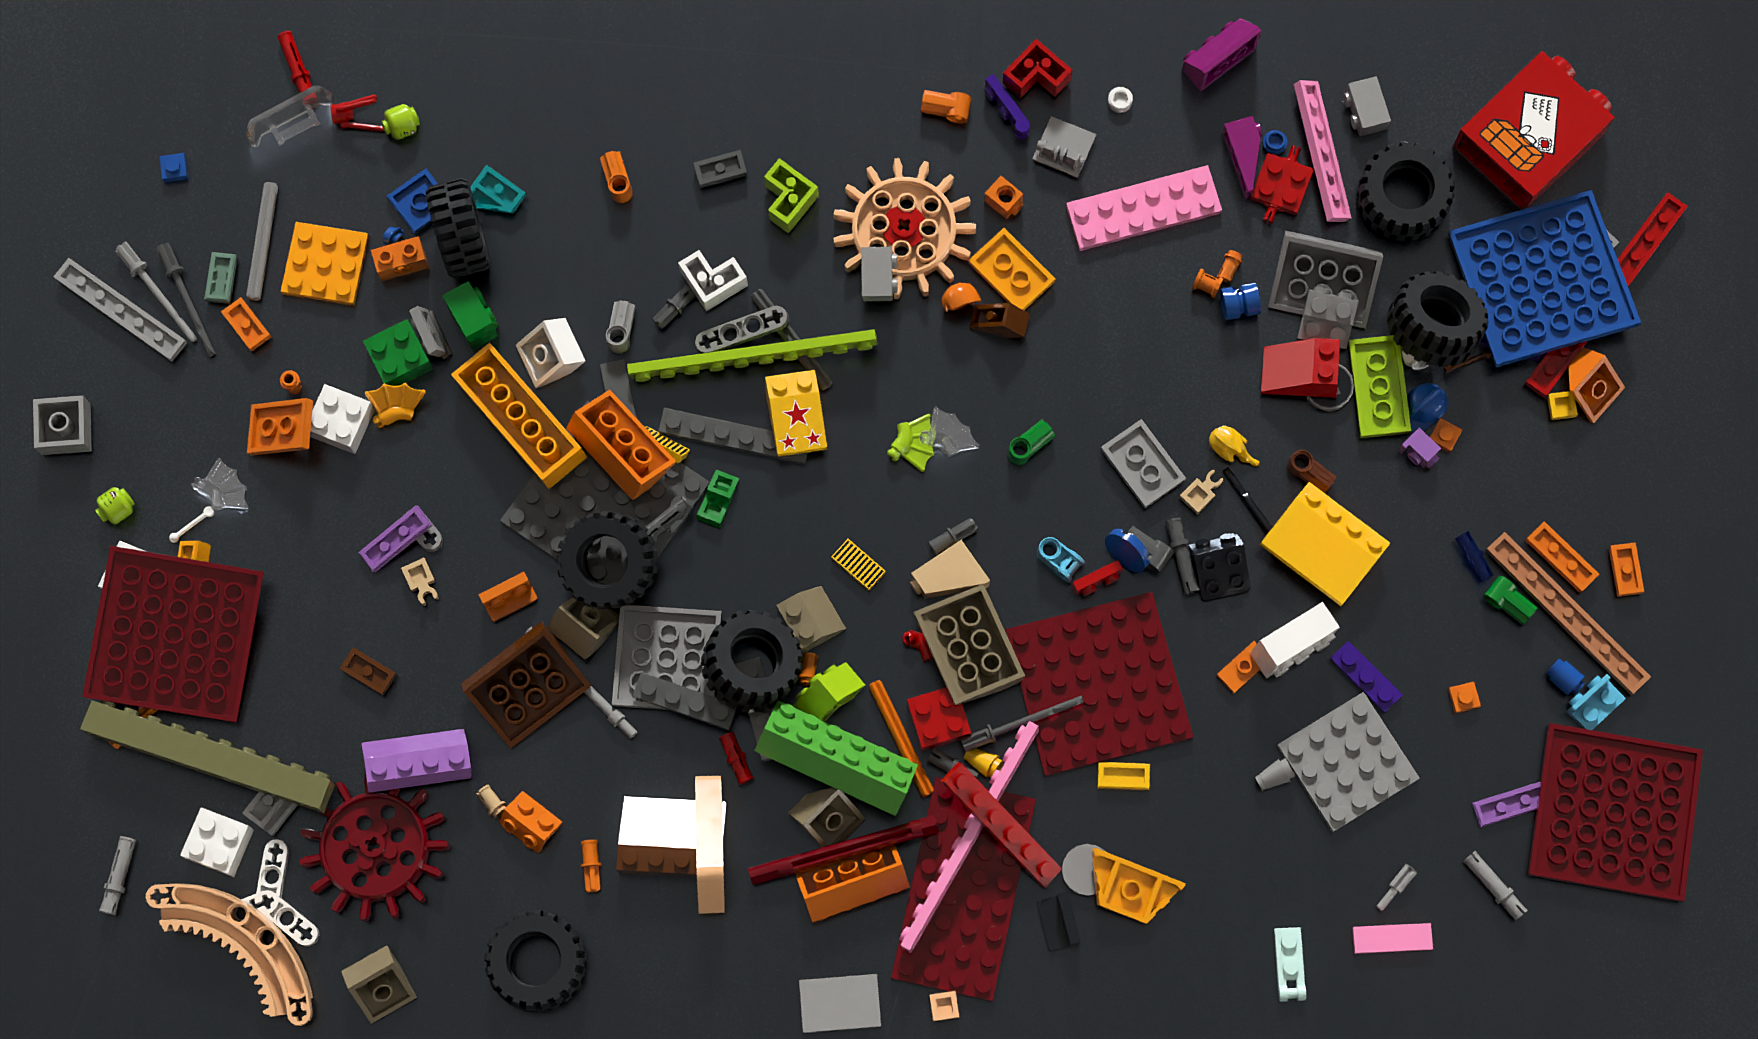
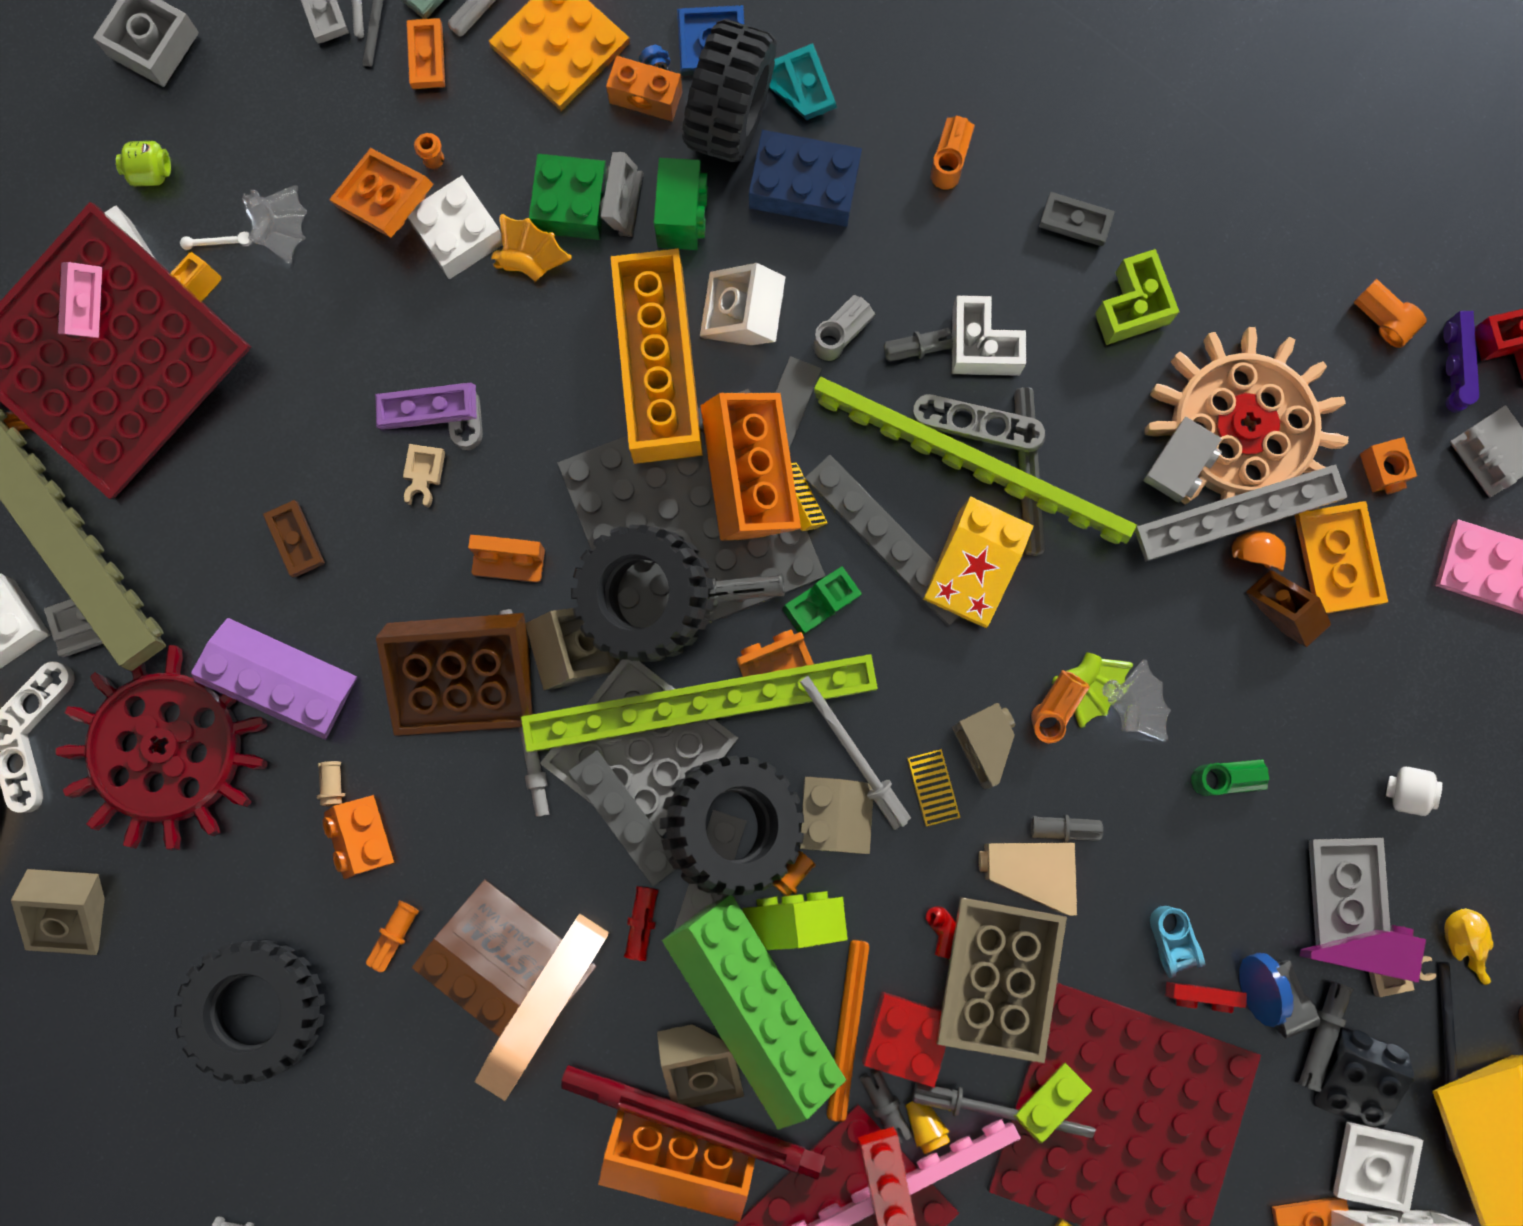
camera: 30 degrees right, 5 degrees up
none -> bright pink plate [58,262,102,338]
none -> lime plate [521,654,878,753]
none -> orange bracket [736,630,814,677]
none -> dark blue brick [749,130,862,227]
none -> light grey piece [800,676,911,830]
none -> dark tan slope [952,703,1015,790]
none -> lime plate [1013,1063,1092,1144]
none -> orange piece [1031,670,1090,743]
none -> light grey plate [1135,464,1347,562]
none -> magenta slope [1299,925,1426,983]
none -> white plate [1333,1122,1423,1213]
none -> white head [1386,767,1442,816]

